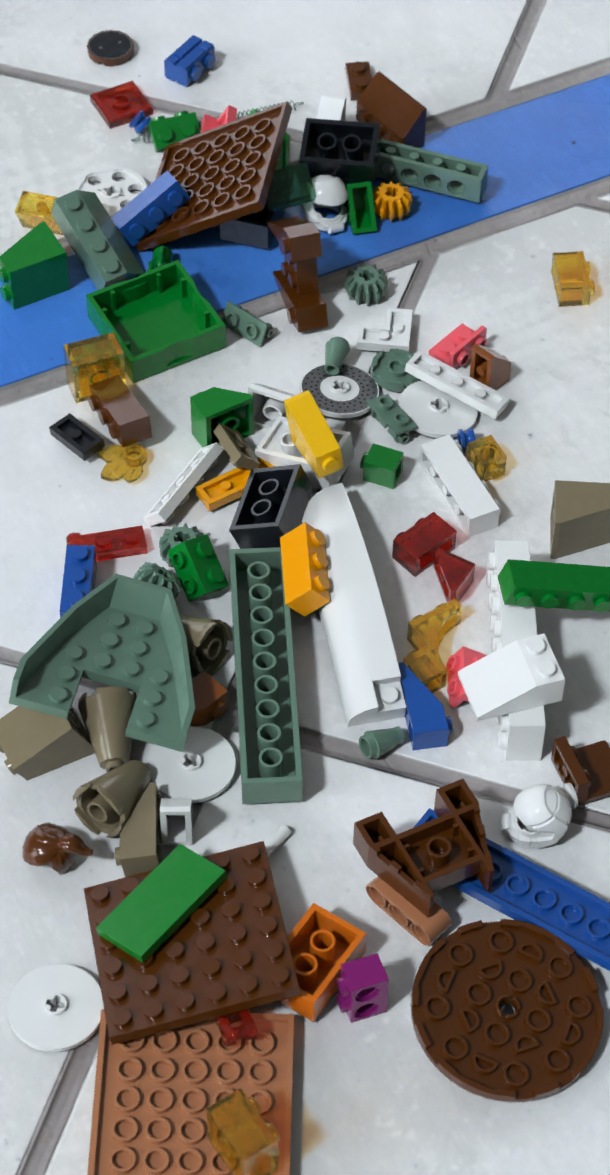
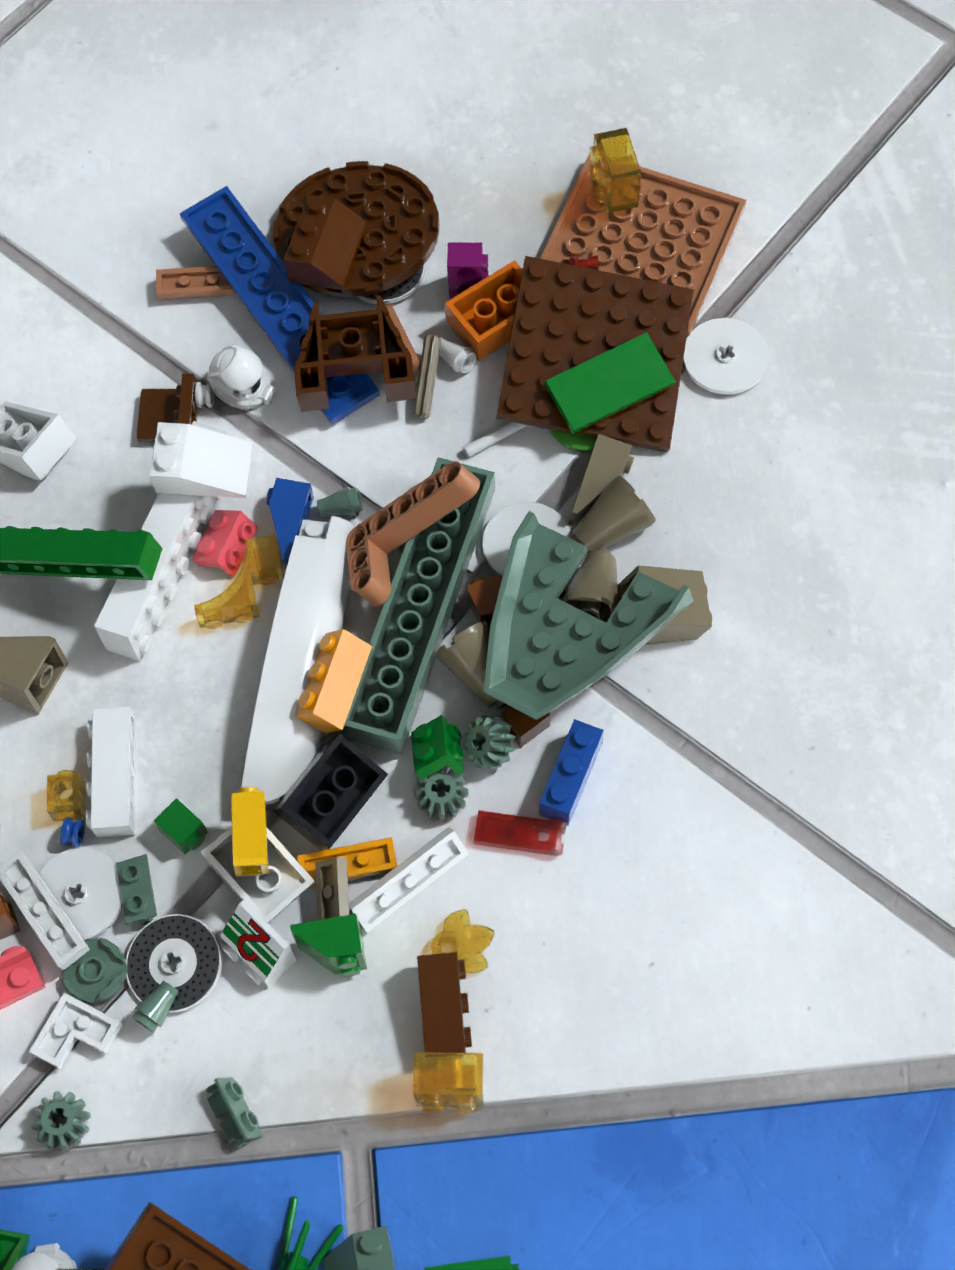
camera: 155 degrees left, 15 degrees up
reddish brown hair [23,822,93,875] -> none
black plate [49,413,105,461] -> none
green tile [86,260,226,383] -> none
white slope [160,796,193,846] -> none
reddish brown wedge [268,216,328,332] -> none
clear red brick [392,512,457,577] -> none
clear red slope [433,548,475,609] -> none
none -> reddish brown slope [283,195,367,290]
none -> nougat beam [346,461,480,607]
none -> dark tan axle [413,335,441,419]
none -> white cone [439,337,476,373]

